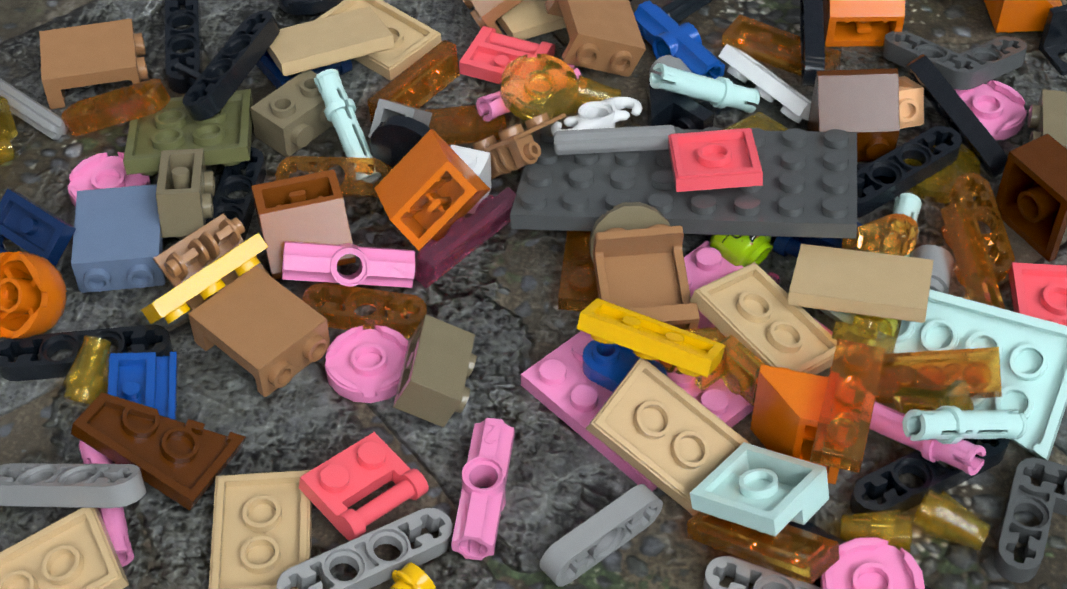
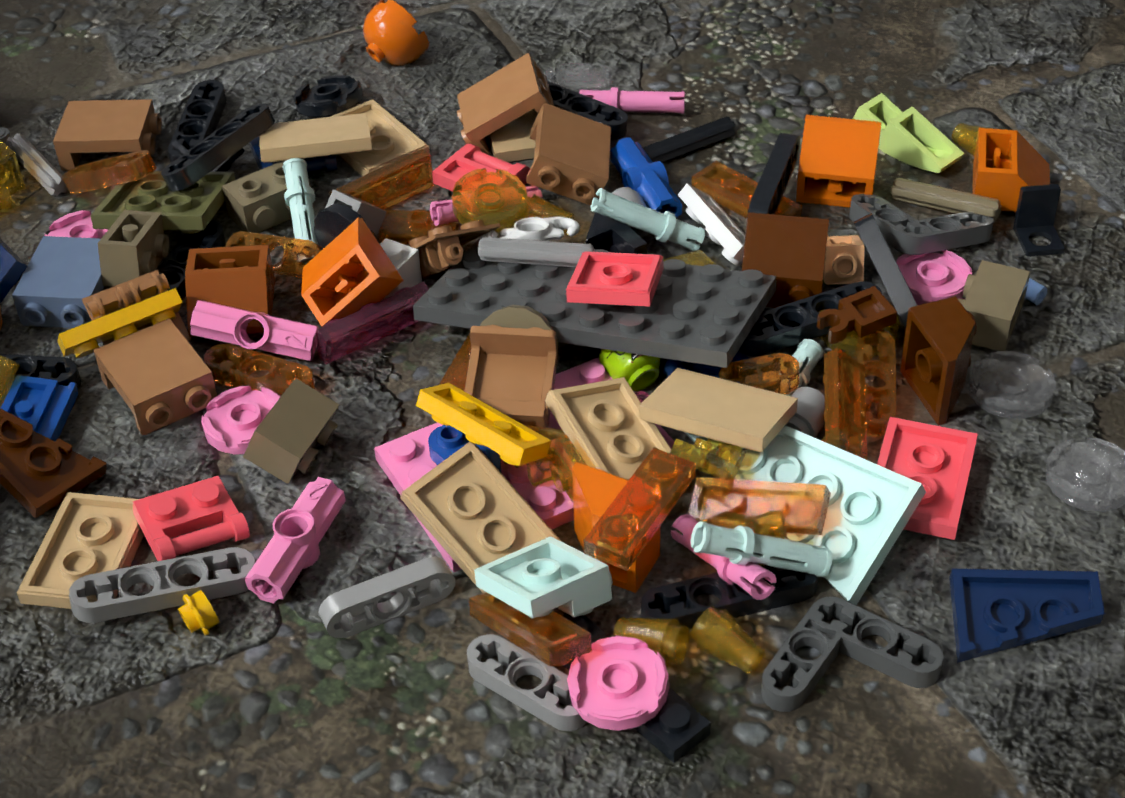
camera: 15 degrees right, 5 degrees down
none -> reddish brown plate [817,286,897,344]
none -> dark tan axle [891,178,1002,221]

